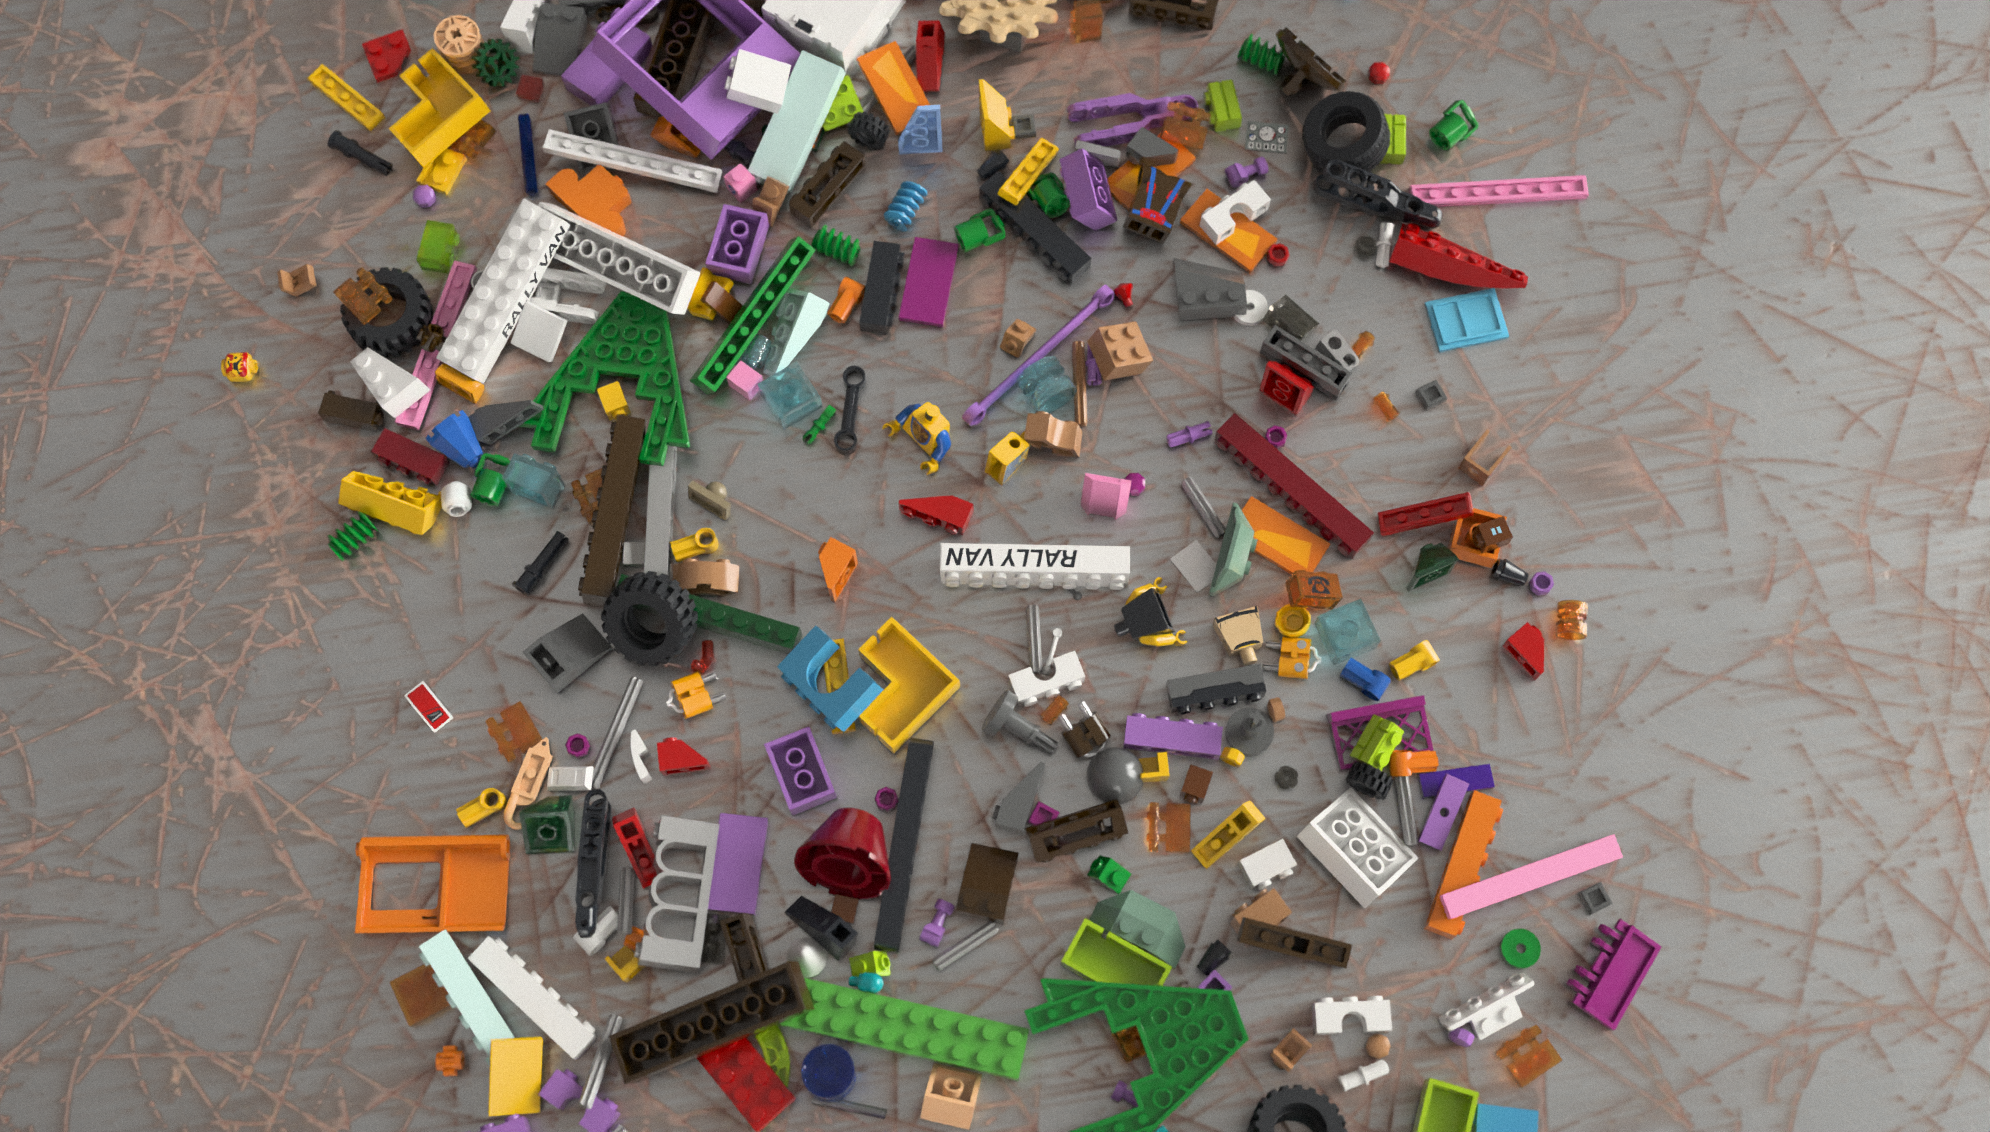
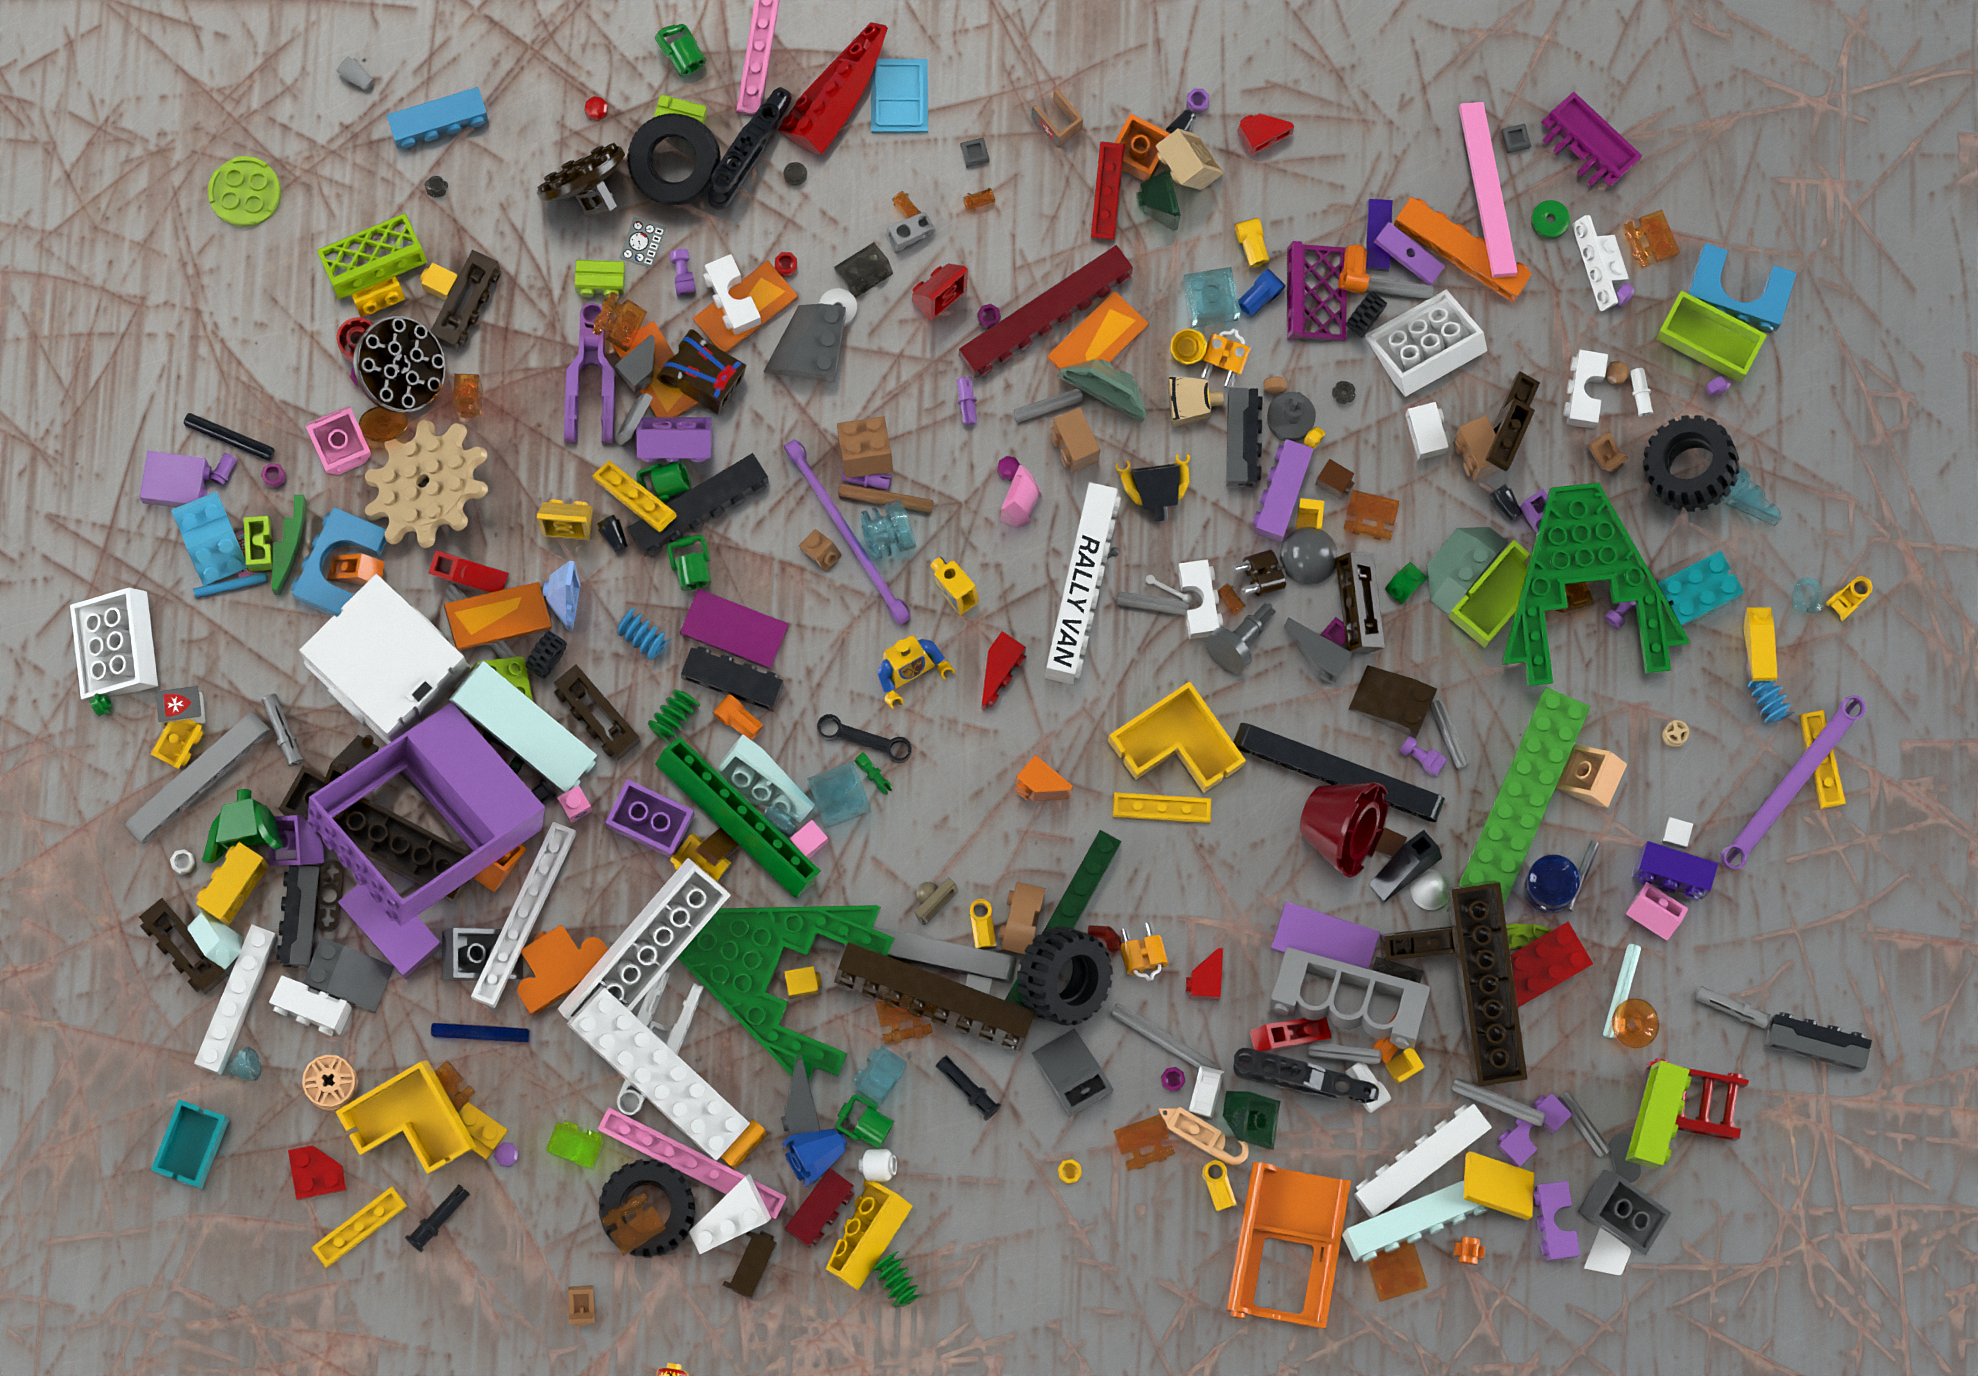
camera: 85 degrees left, 5 degrees up
red slope [404,681,454,733] -> none
dark brown gear [416,324,447,352] -> none
dark green gear [472,38,520,86] -> none
white tile [511,302,567,362] -> none
clear red tile [516,74,544,101] -> none
white slope [630,729,653,784] -> none
white brick [724,49,791,114] -> none
medium nougat slope [752,176,789,227] -> none
medium lavender brick [764,726,837,816] -> none
dark azure arch [777,625,883,732] -> none
lime bracket [849,951,890,977] -> none
teal cylinder [849,972,883,993] -> none
magenta tile [874,787,899,812] -> none
dark grey tile [1012,114,1036,139] -> none
medium nougat brick [1024,411,1083,458] -> none
red rock [1113,283,1133,308] -> none
white sticker [1170,540,1216,593] -> none
yellow slope [1191,801,1266,869] -> none
green piece [1237,33,1286,75] -> none
dark grey piece [1260,325,1352,400] -> none
clear orange brick [1285,570,1343,610] -> none
lime brick [1350,714,1404,771] -> none
white axle [1376,222,1395,268] -> none
reddish brown brick [1472,516,1513,553] -> none
clear orange wheel [1555,600,1589,640] -> none
none -> medium nougat brick [1050,407,1100,474]
none -> yellow tile [1057,1159,1082,1184]
none -> tan brick [1155,129,1224,190]

